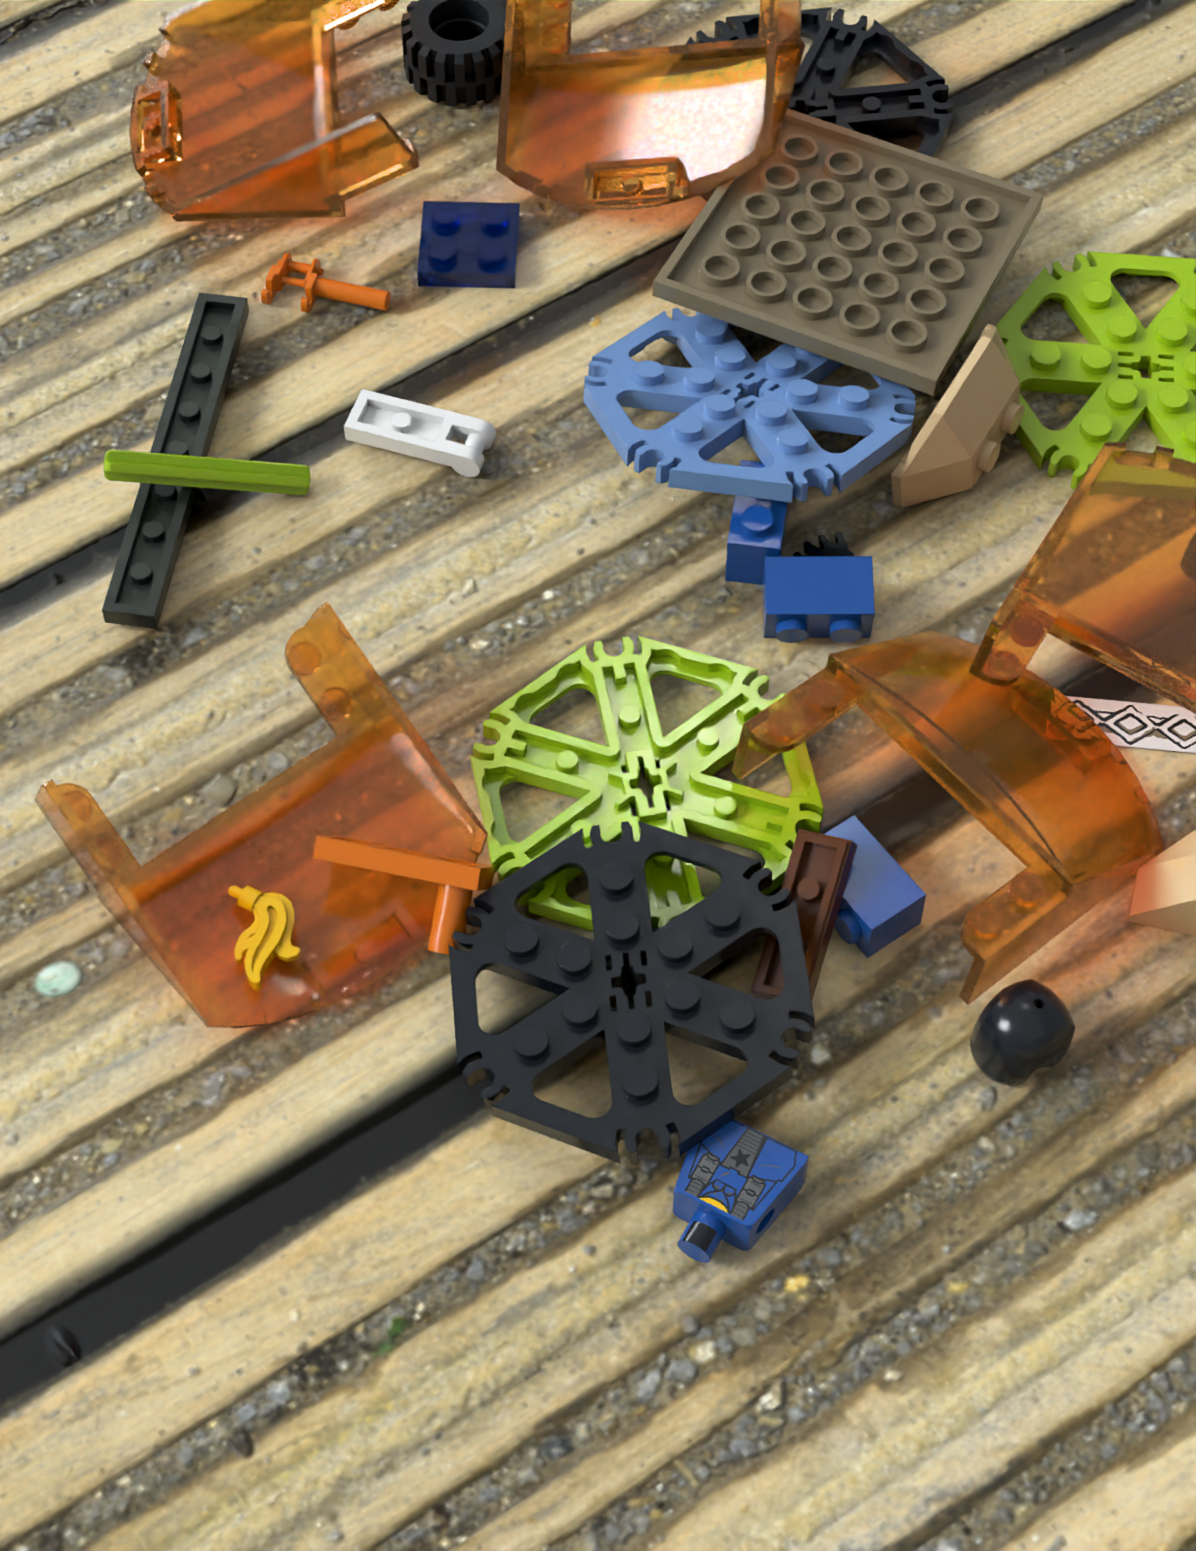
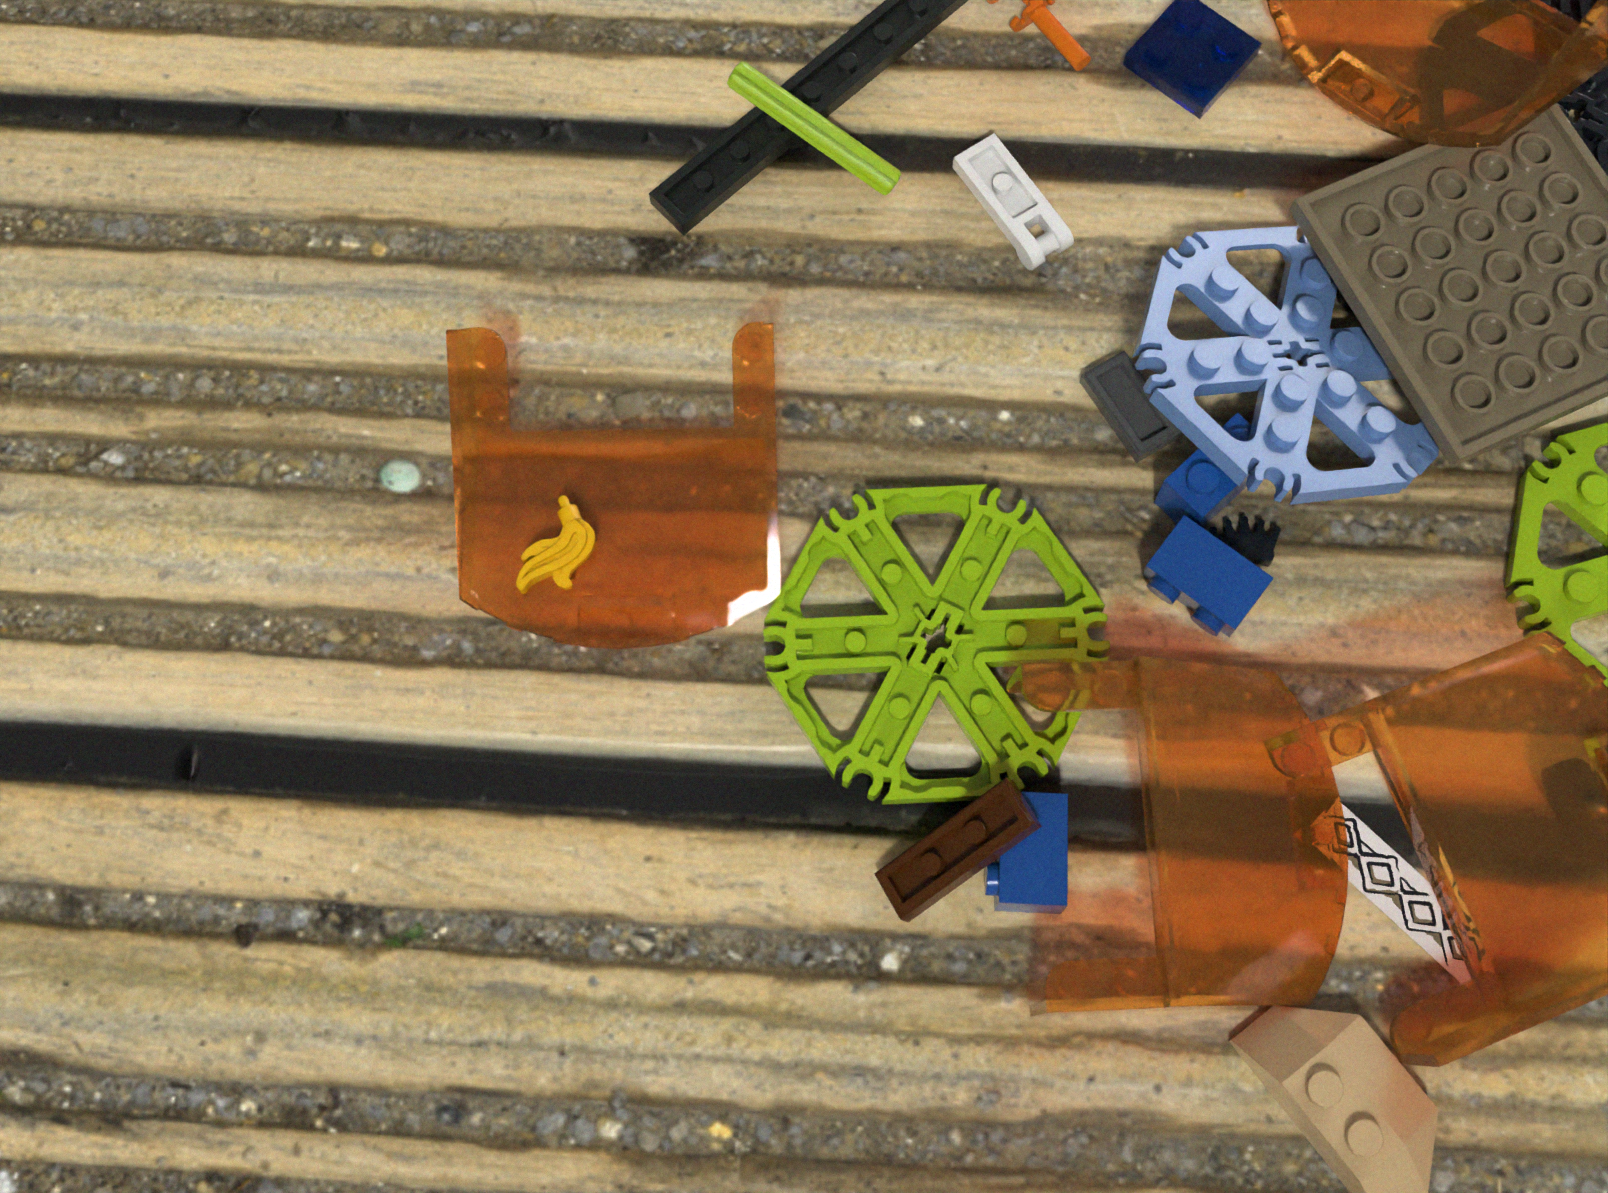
camera: 40 degrees right, 15 degrees up
orange piece [313,835,495,955] -> none
black plate [448,821,815,1164] -> none
torso [673,1119,809,1263] -> none
tan wedge [891,324,1024,508] -> none
black helmet [970,979,1075,1086] -> none
none -> dark grey tile [1080,351,1182,463]

